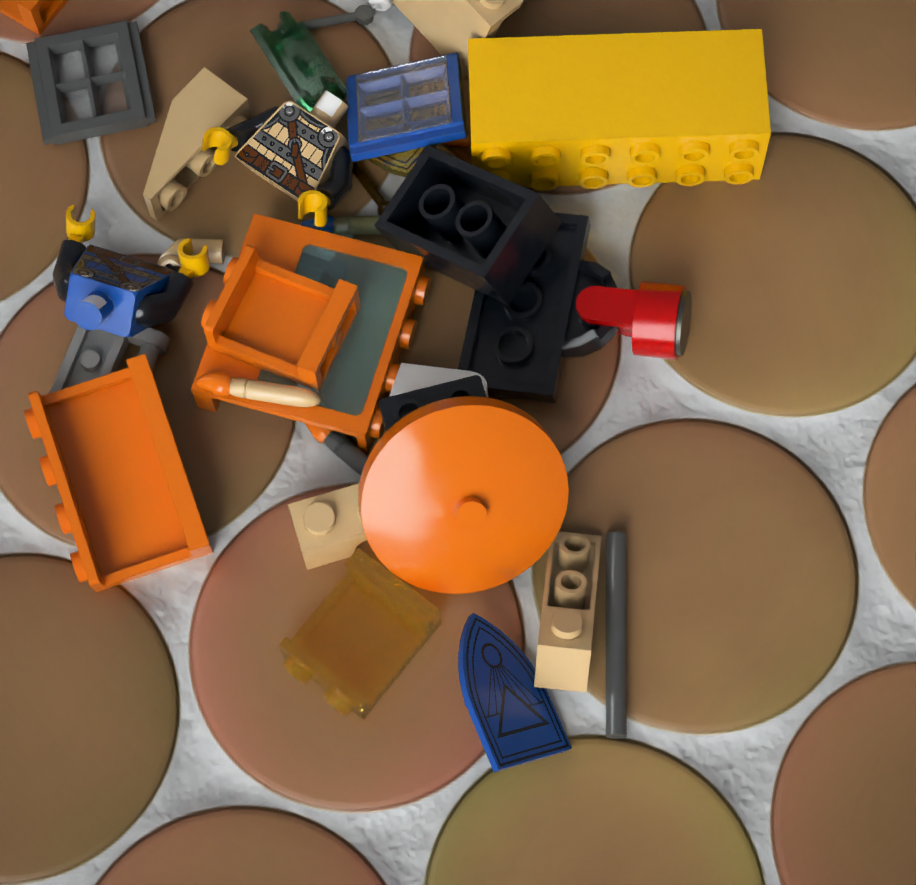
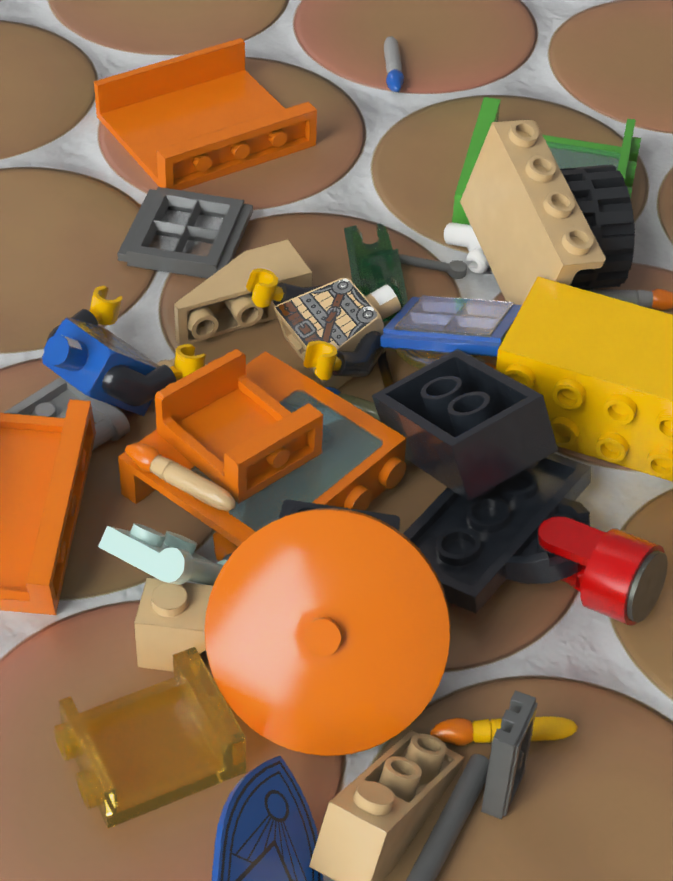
camera: 20 degrees right, 25 degrees down
none -> light aqua plate [98,523,227,586]
none -> yellow piece [430,716,578,746]
none -> dark grey tile [481,690,538,820]

